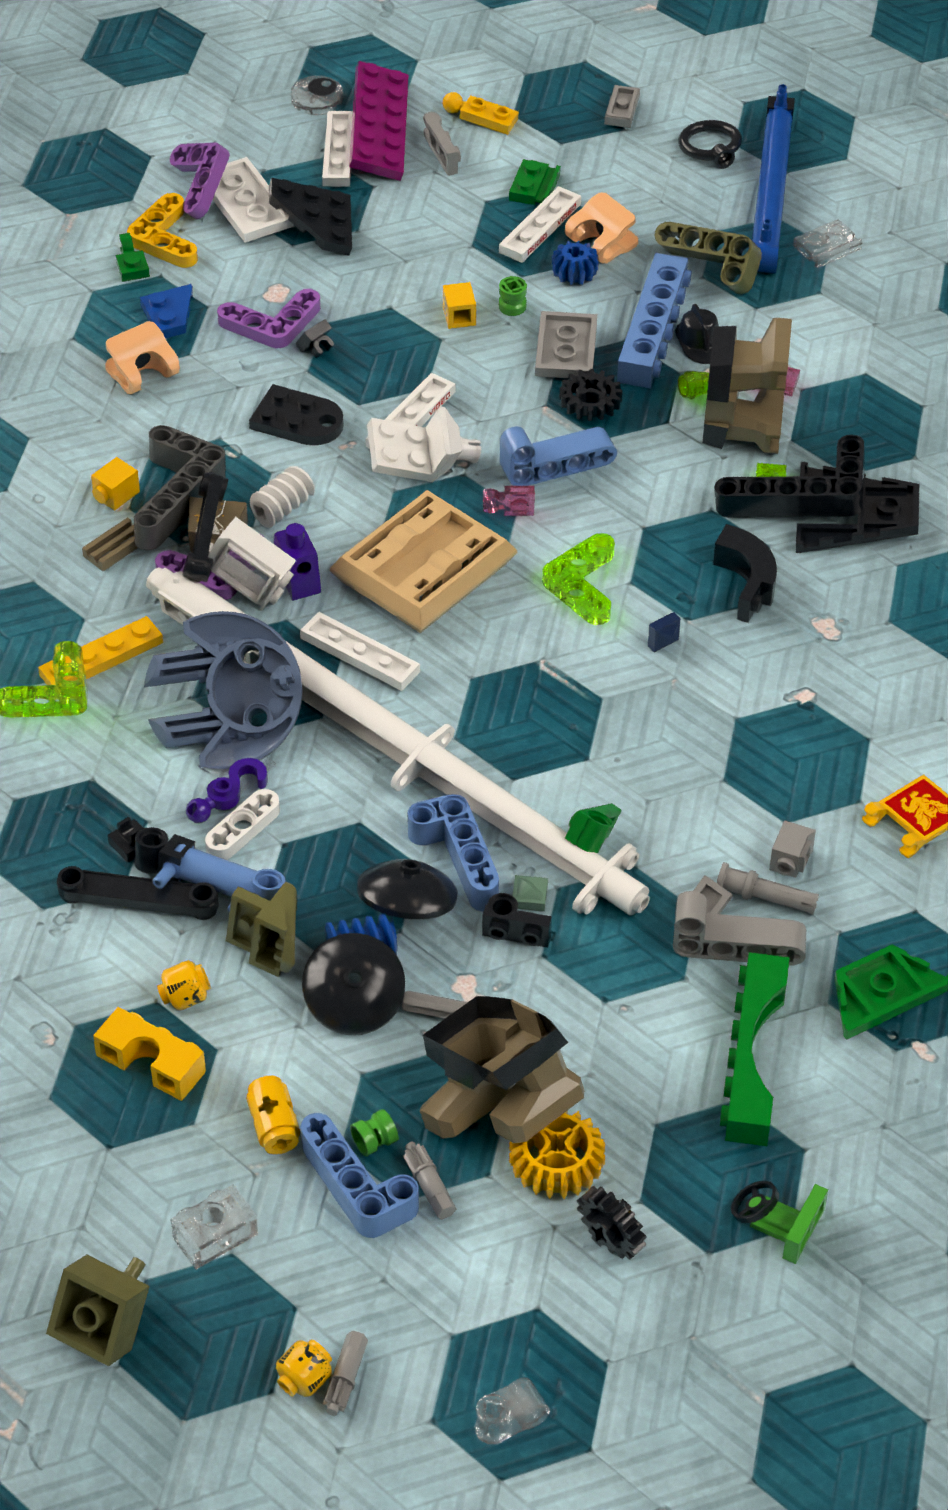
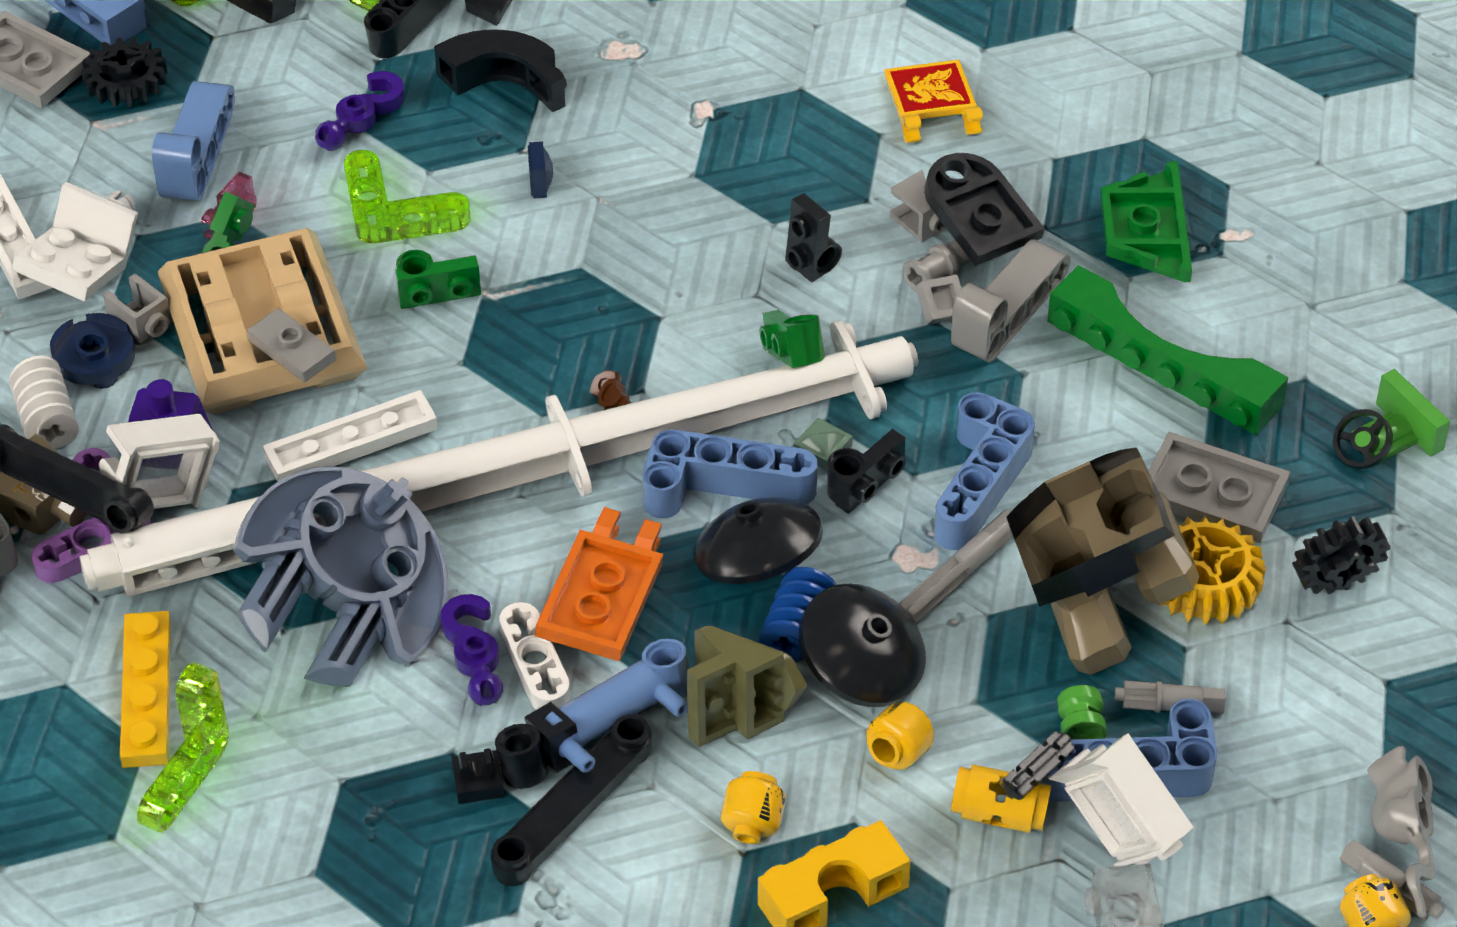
camera: 60 degrees left, 0 degrees up
none -> dark blue plate [50,313,135,389]
none -> light grey window [103,273,172,344]
none -> green plate [202,192,256,253]
none -> light grey plate [247,308,336,383]
none -> dark purple piece [314,71,405,151]
none -> green plate [395,250,481,309]
none -> orange tile [535,507,663,662]
none -> reddish brown piece [590,370,632,410]
none -> black plate [785,193,842,283]
none -> yellow head [866,702,934,770]
none -> black plate [924,153,1045,266]
none -> medium blue beam [934,392,1035,550]
none -> axle [1001,732,1075,800]
none -> white window [1048,734,1194,868]
none -> light grey plate [1149,432,1291,543]
none -> light grey animal [1367,746,1436,917]

